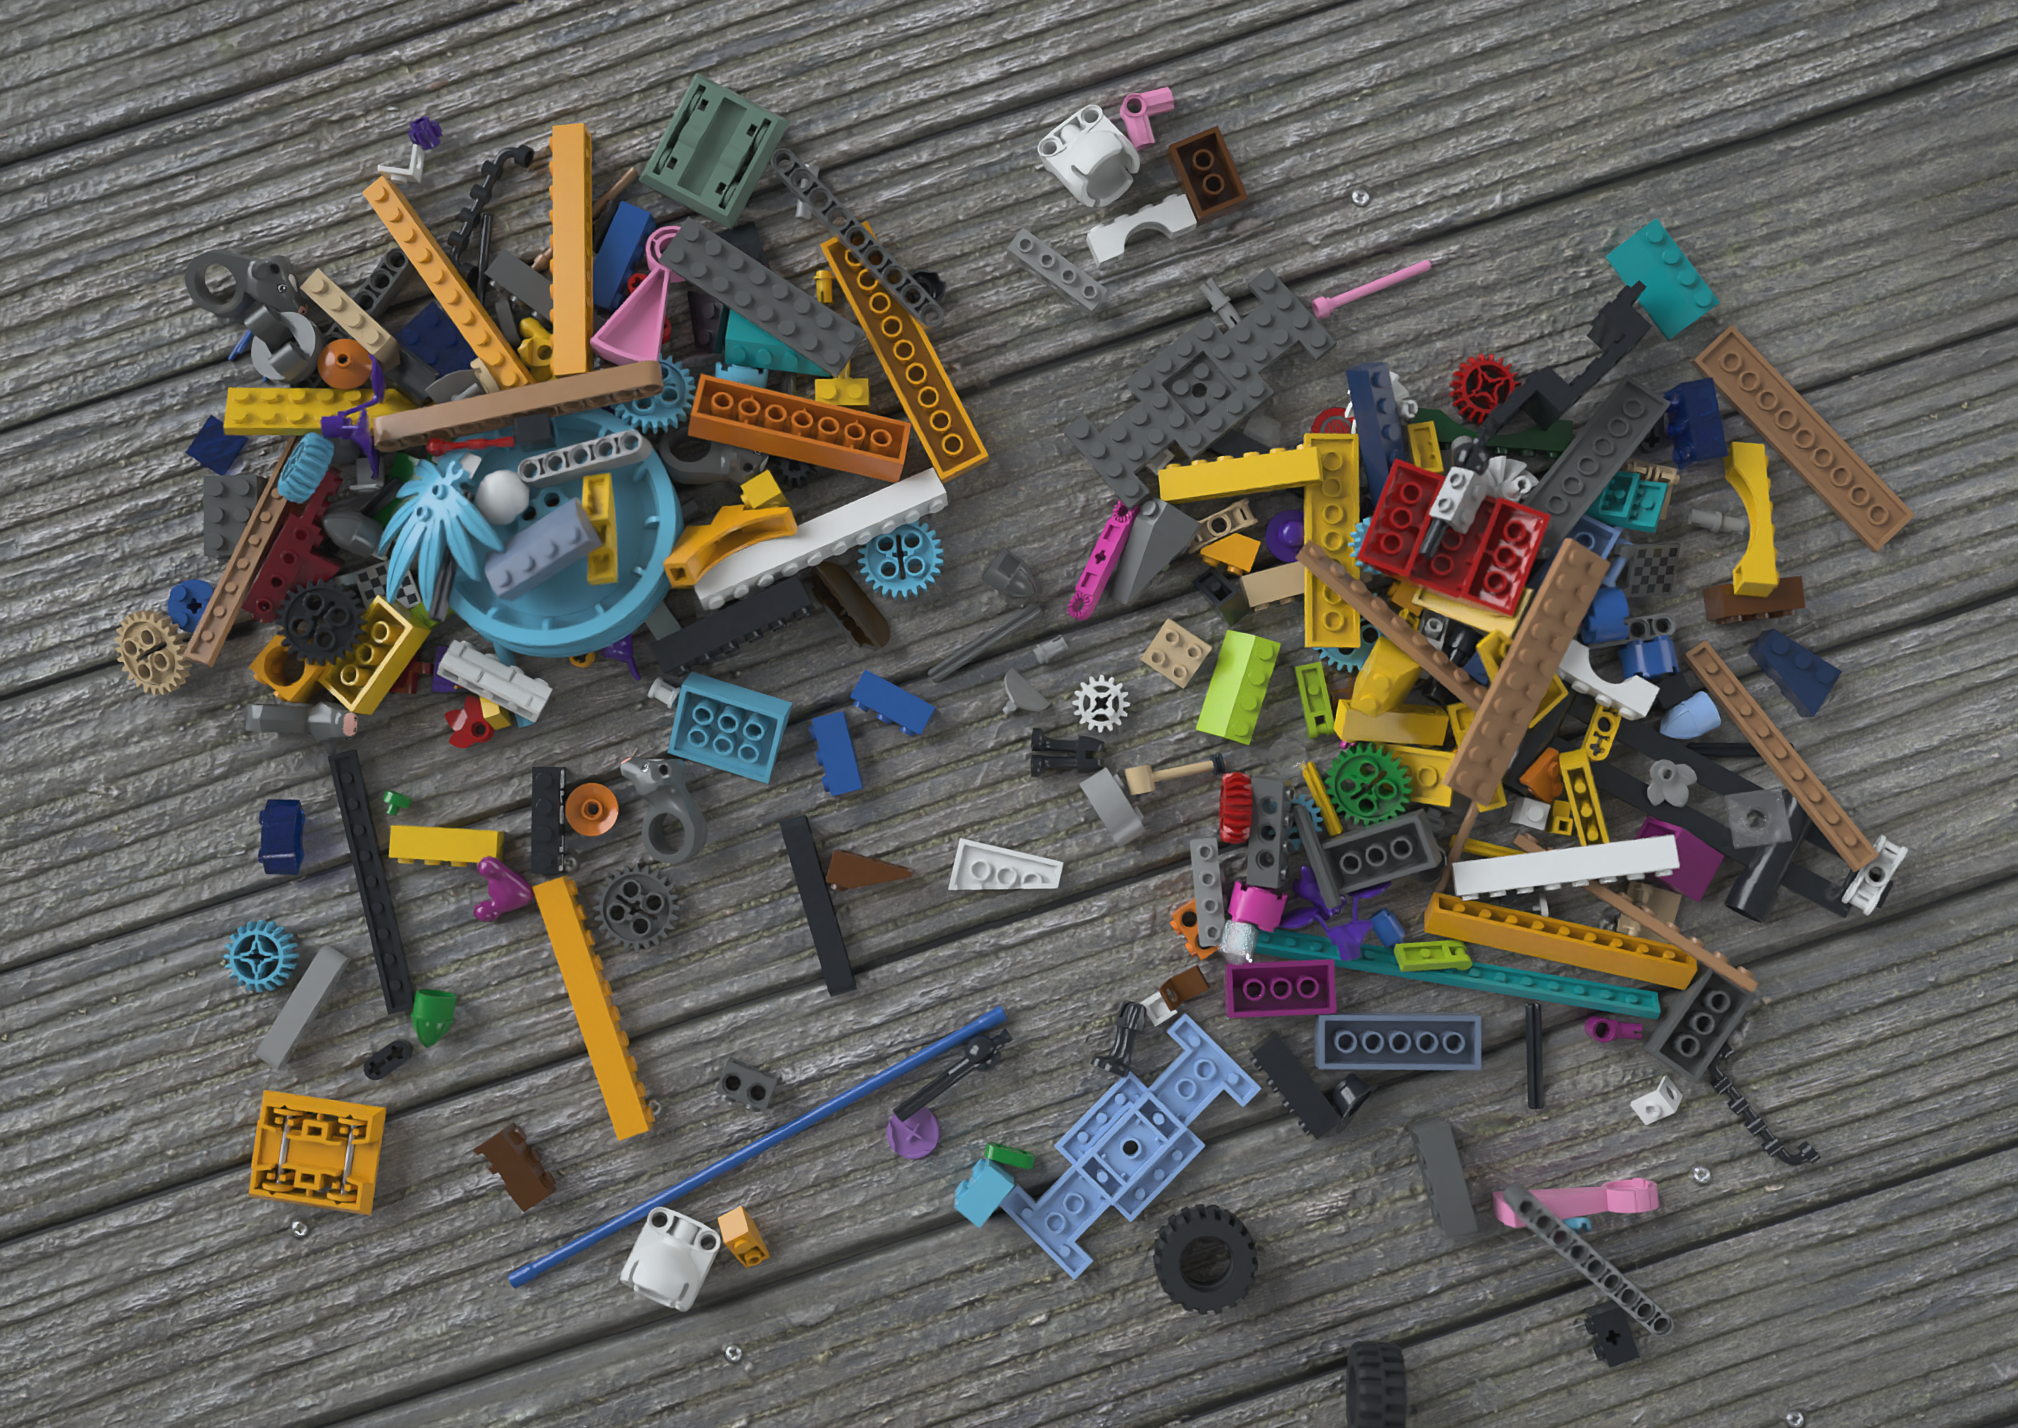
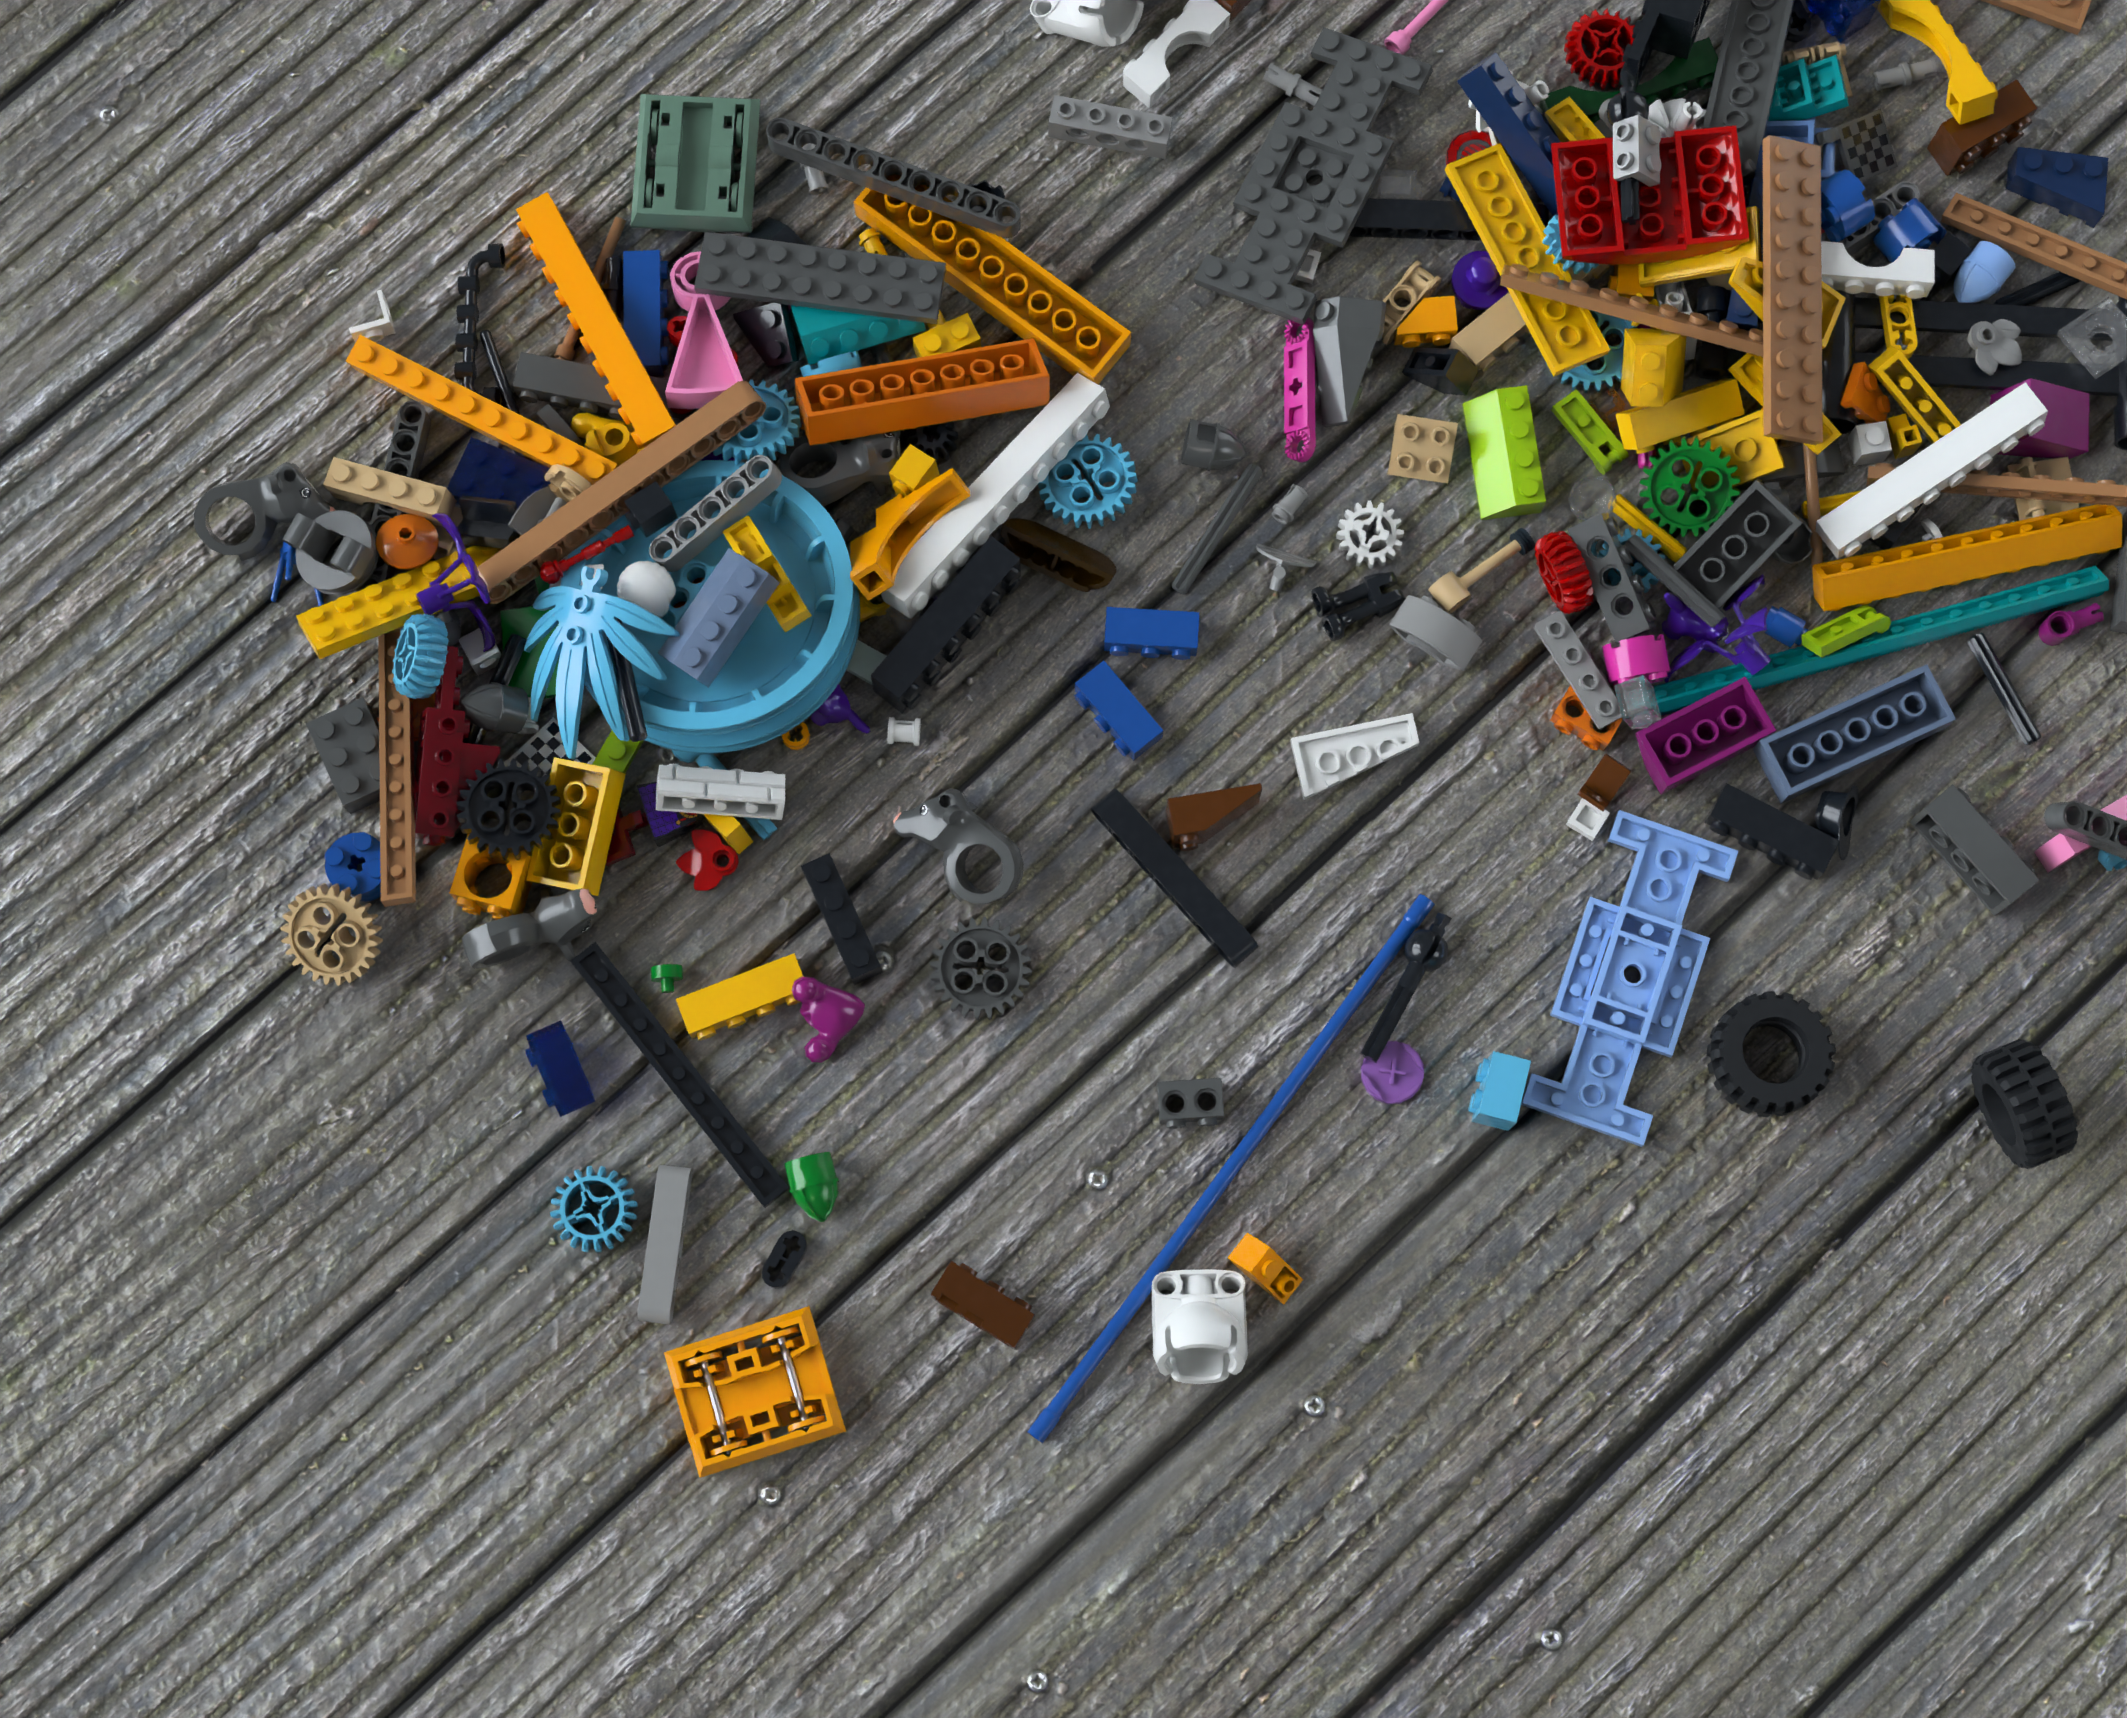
camera: 25 degrees left, 10 degrees down
clear blue piece [186,415,249,475] -> none
dark purple gear [408,116,443,150] -> none
light orange brick [532,875,655,1141] -> none
orange dish [565,783,619,836] -> none
medium azure slope [668,671,792,784] -> none
green beam [984,1142,1036,1169] -> none
black piece [1090,1000,1147,1078] -> none
yellow brick [1158,444,1324,505] -> none

